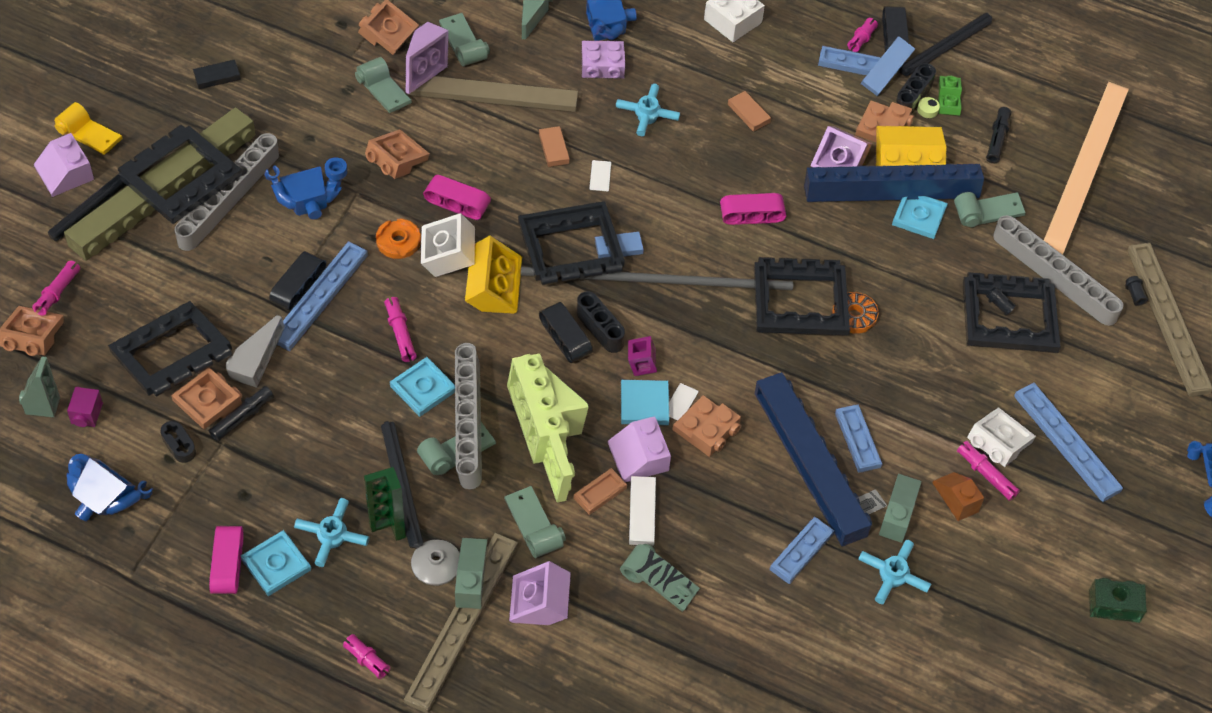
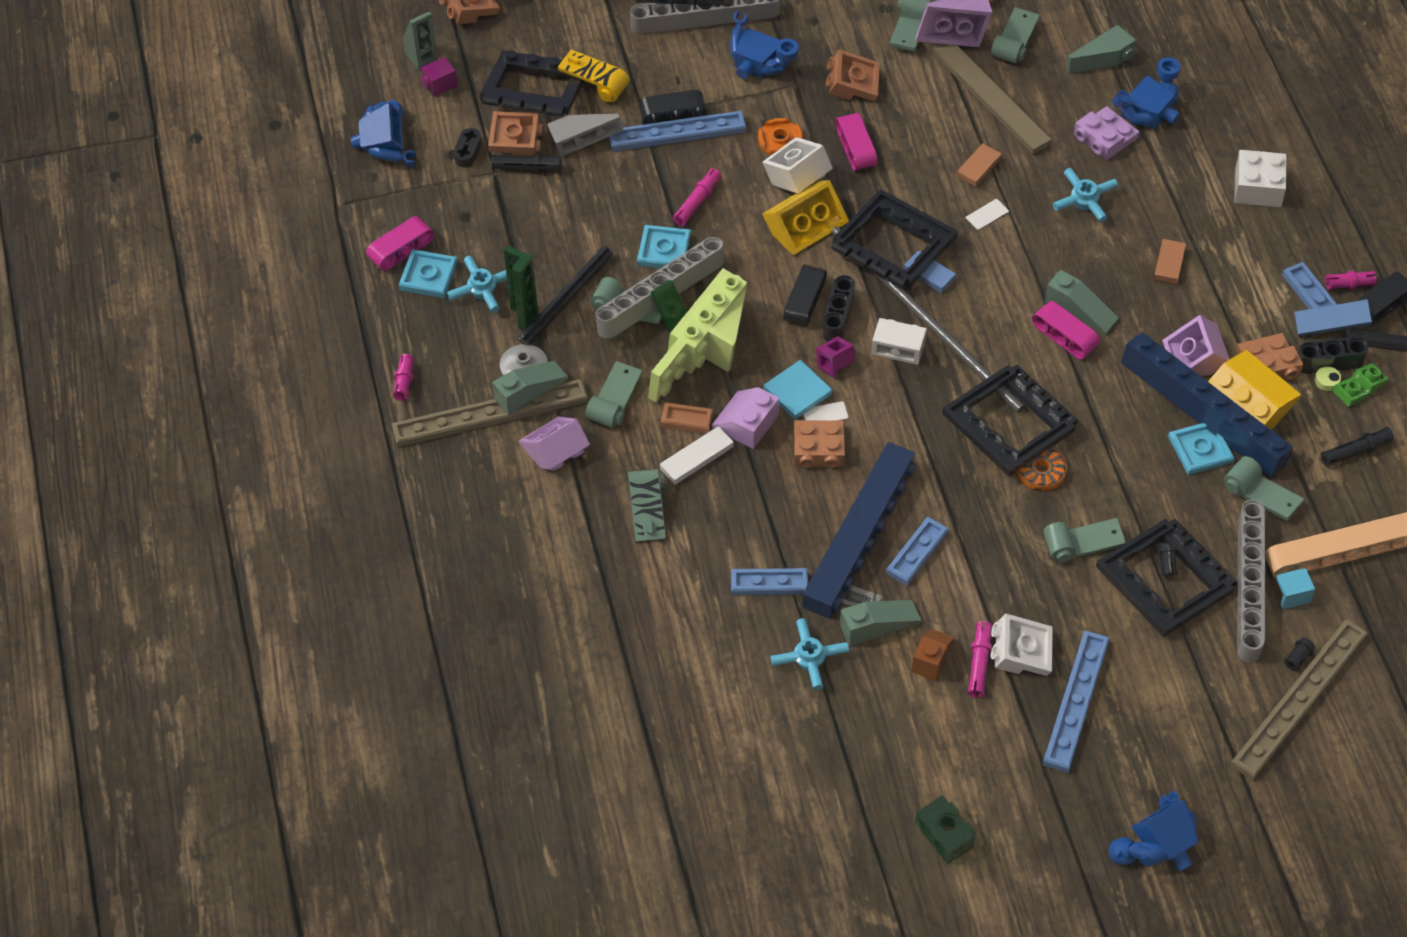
camera: 55 degrees right, 0 degrees up
none -> yellow door [558,50,630,102]
none -> dark green tile [650,280,687,333]
none -> white brick [871,318,926,365]
none -> sand green door [1043,518,1126,563]
none -> sand green slope [1045,269,1119,336]
none -> medium azure panel [1276,568,1315,609]

